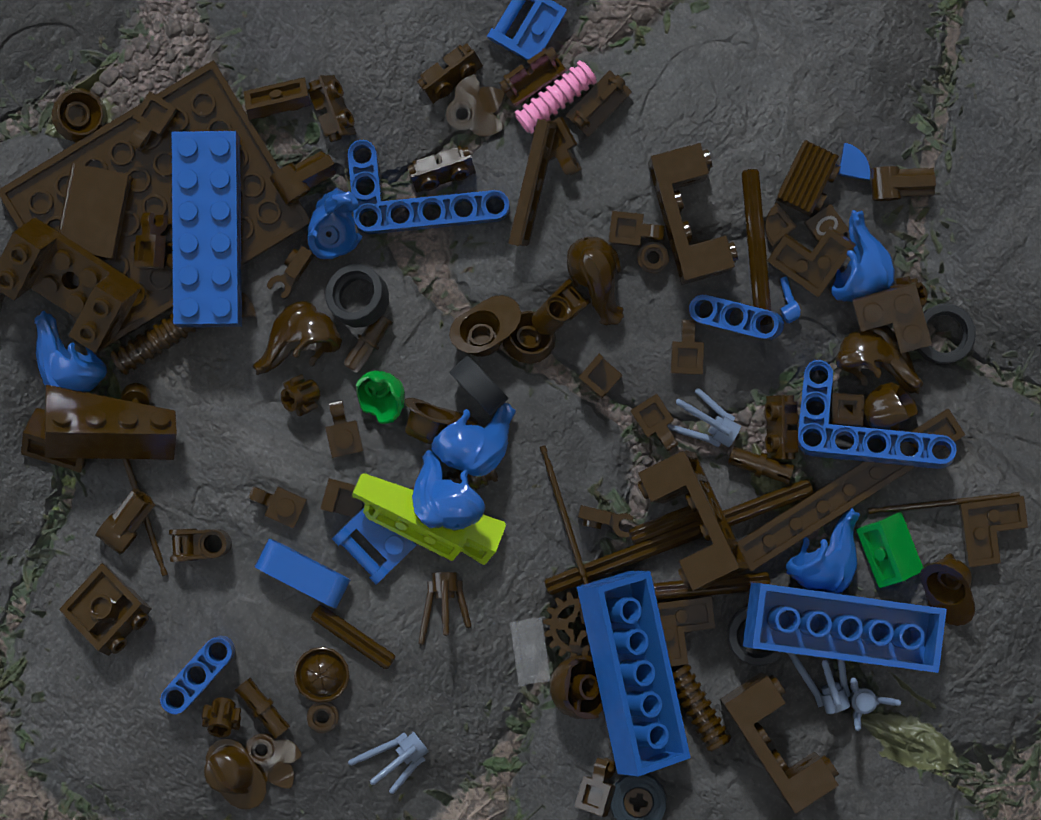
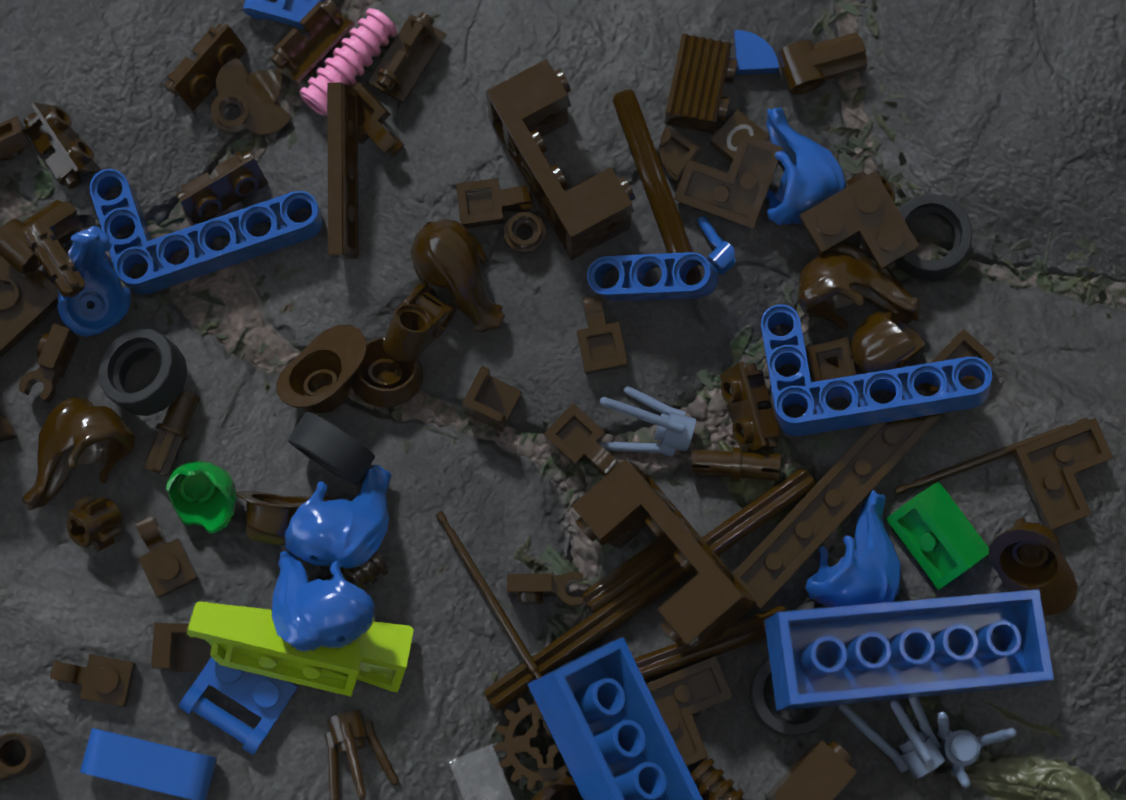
camera: 20 degrees left, 10 degrees down
none -> dark brown axle [24,221,86,298]

